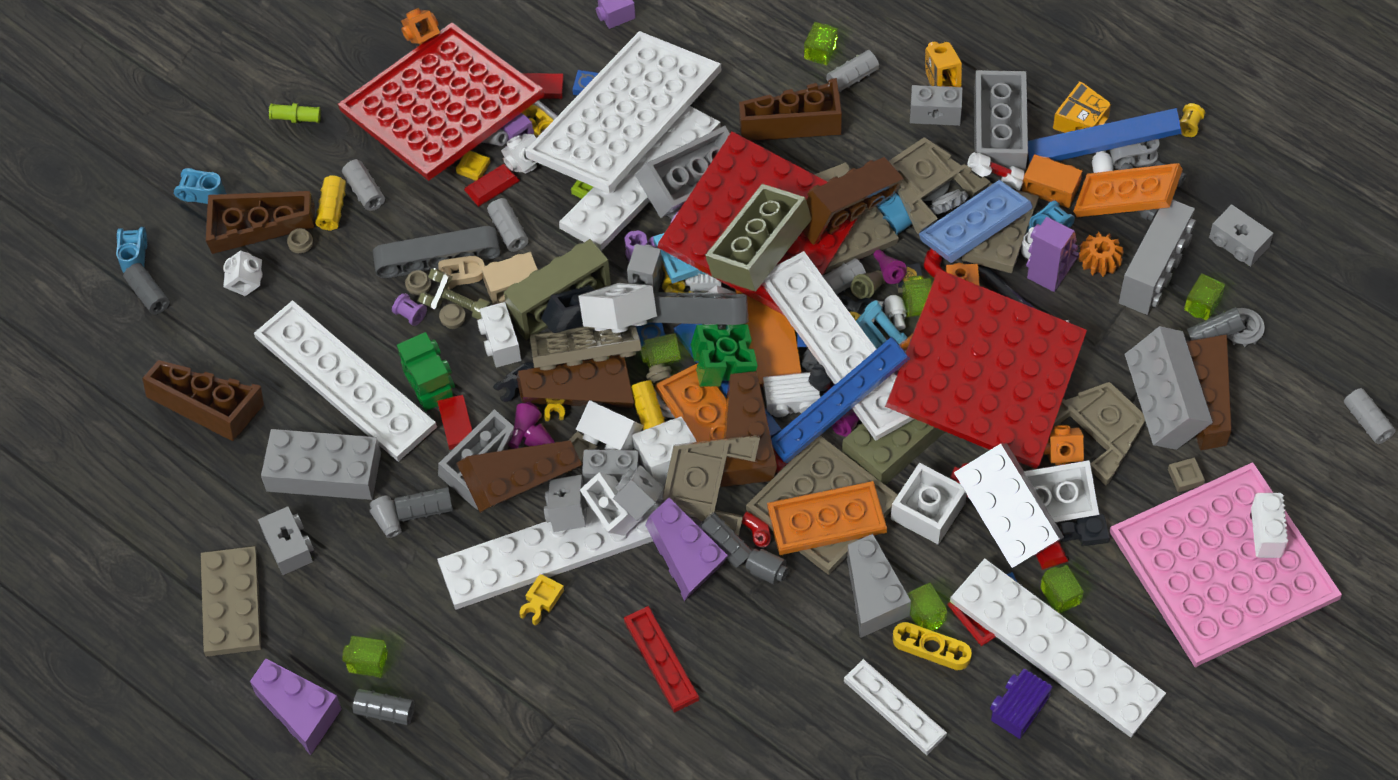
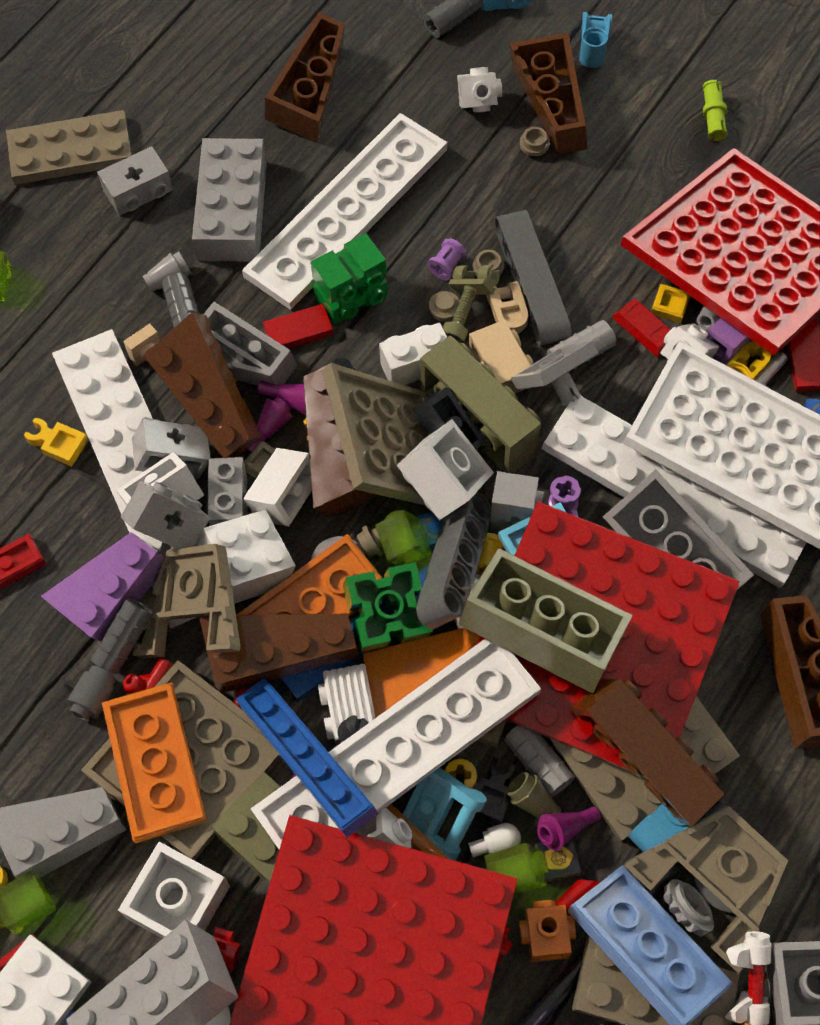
camera: 85 degrees right, 5 degrees up
yellow axle [315,176,346,231] -> none
light grey axle [342,159,385,211] -> none
yellow axle [631,380,665,430] -> none
none -> tan plate [123,324,160,366]
none -> light grey tile [511,341,598,406]

